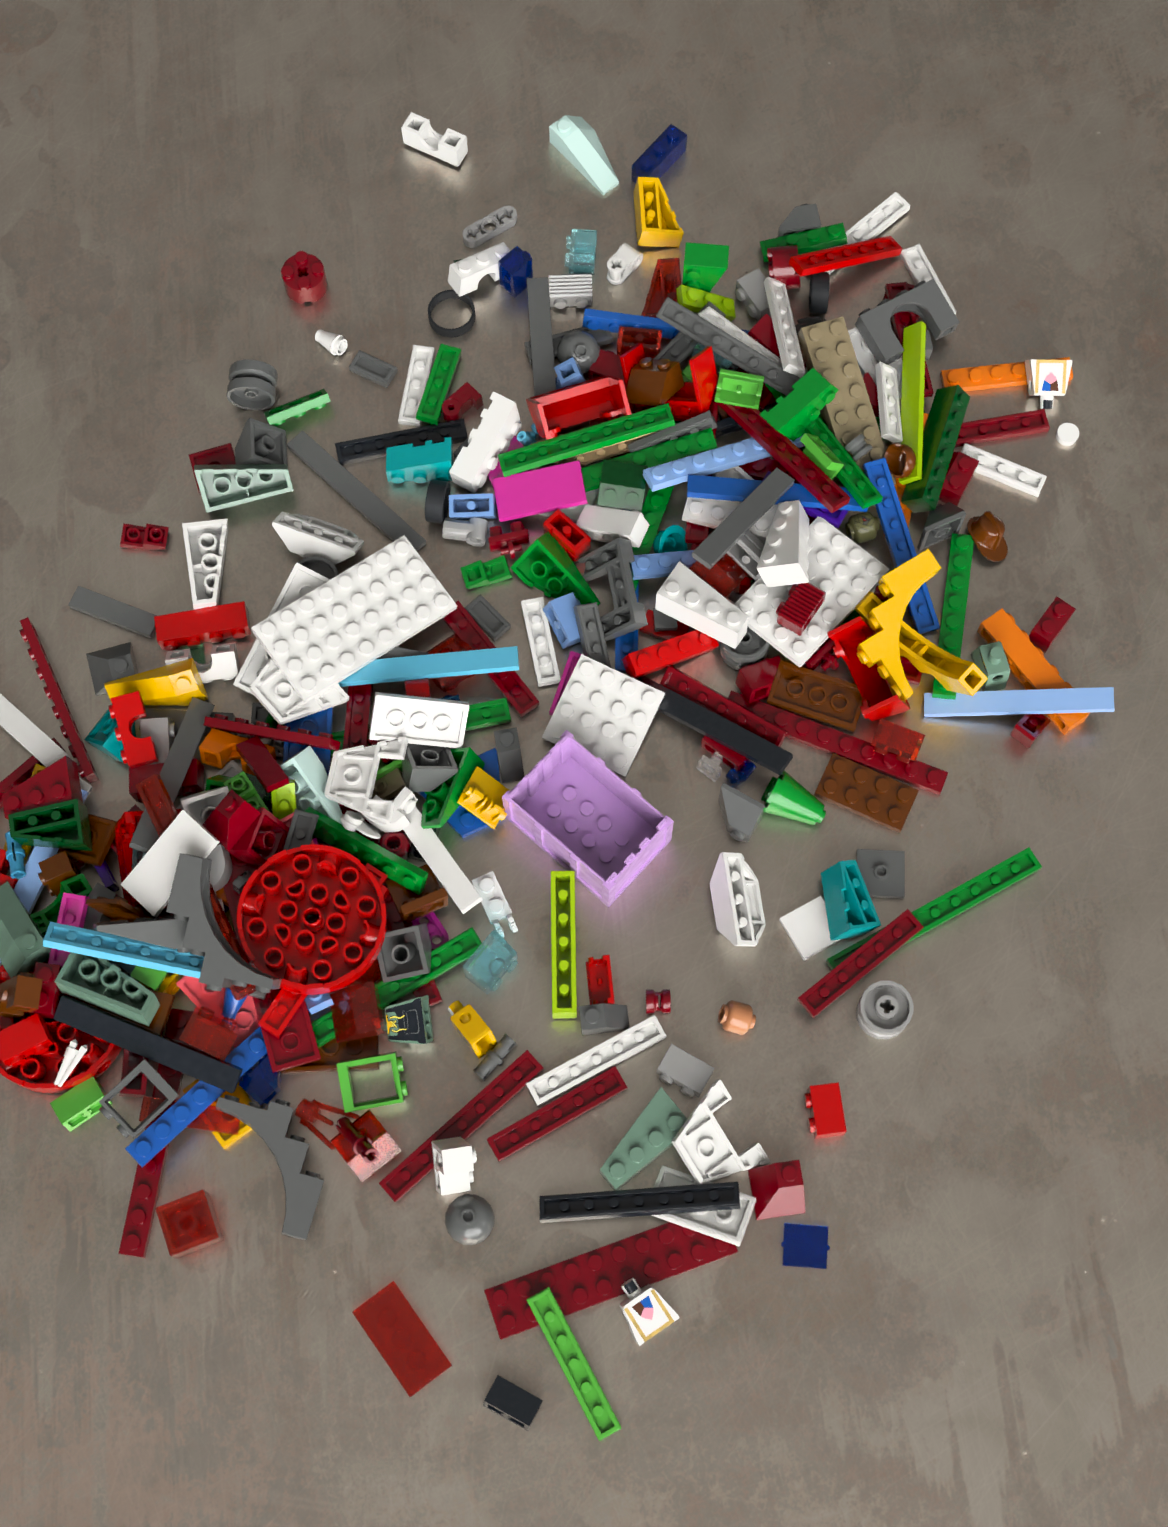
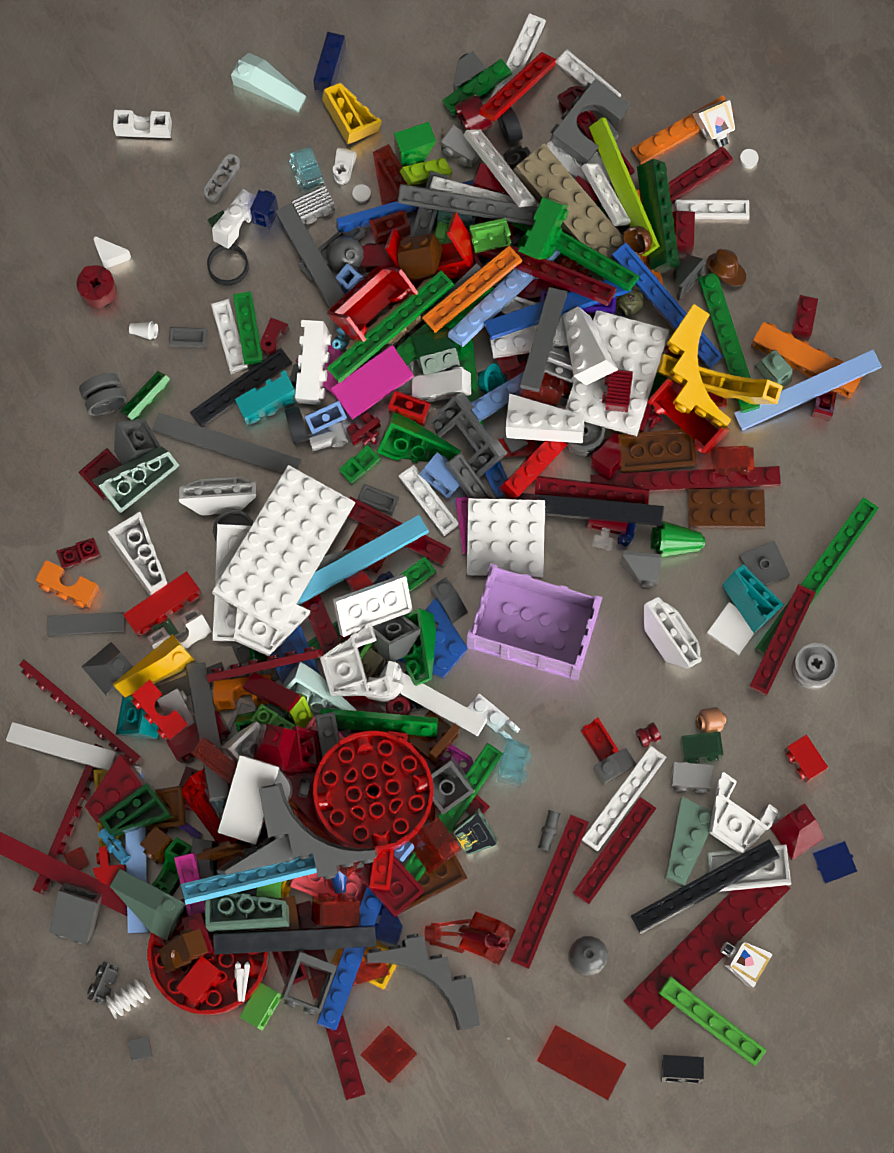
camera: 25 degrees left, 5 degrees up
bright green window [337,1051,408,1113] -> none
white plate [340,811,381,839] -> none
white brick [431,1137,477,1195] -> none
yellow torso [448,1000,497,1059] -> none
yellow hinge [457,766,510,829] -> none
lime brick [551,871,577,1019] -> none
bright green panel [800,433,844,480] -> none
dark grey wheel [844,434,873,462] -> none
none -> orange arch [35,560,100,608]
none -> white slope [93,236,131,268]
none -> white tile [352,184,371,204]
none -> orange plate [422,245,522,333]
none -> clear green brick [680,732,724,764]

